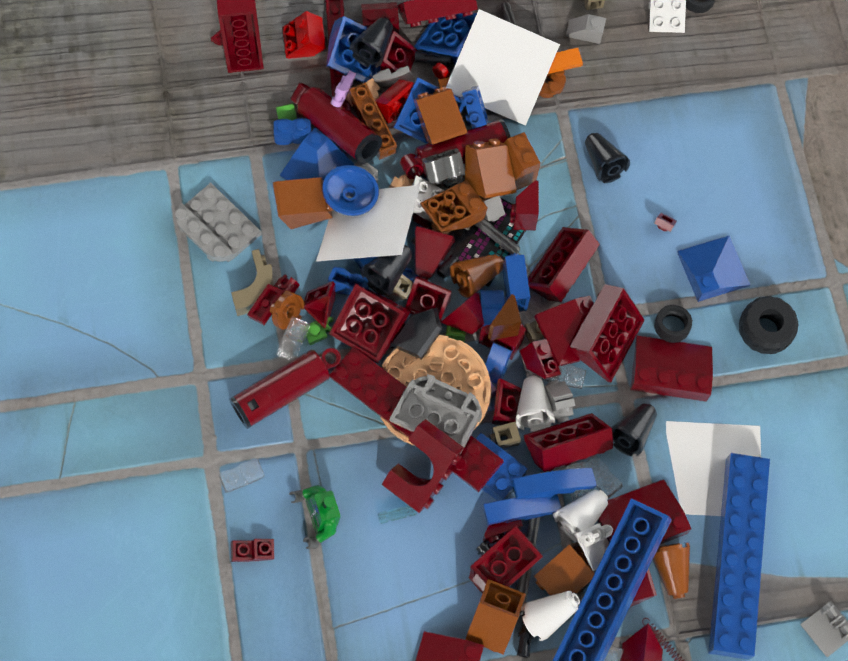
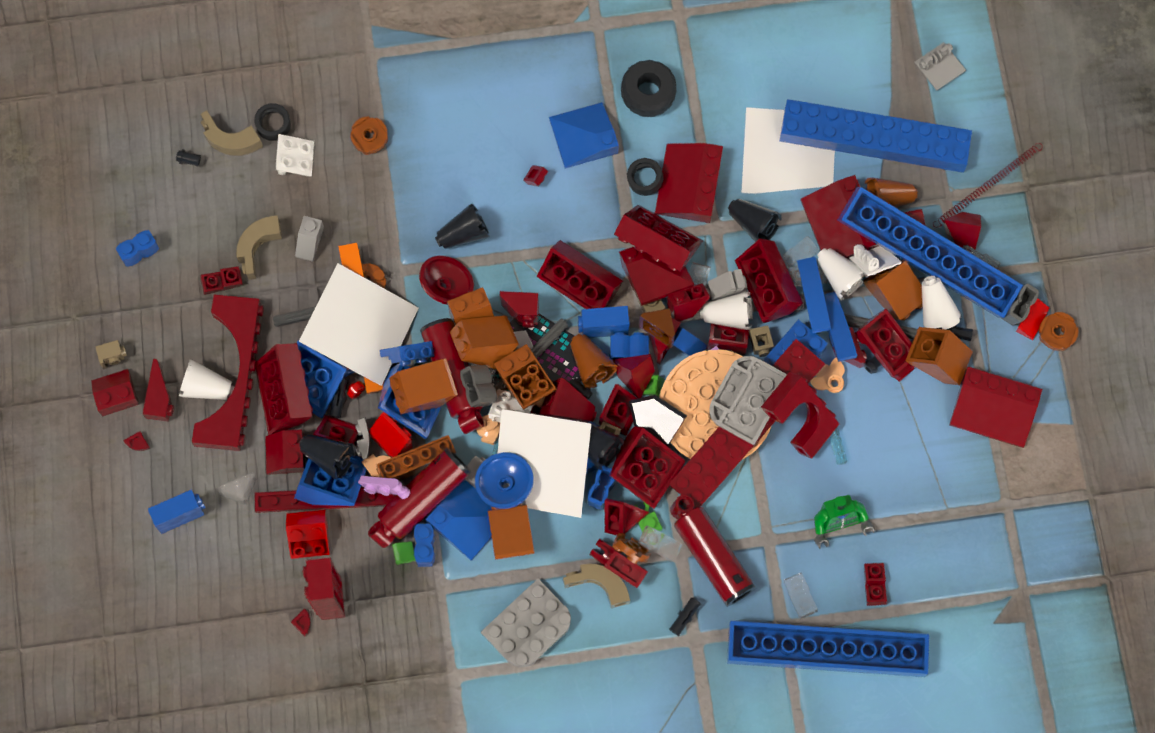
camera: 85 degrees left, 5 degrees up
none -> dark orange plate [351,116,388,155]
none -> dark red dish [419,256,474,305]
none -> black pin [669,597,701,636]
none -> blue brick [727,621,929,677]
none -> light nougat plate [810,358,845,393]

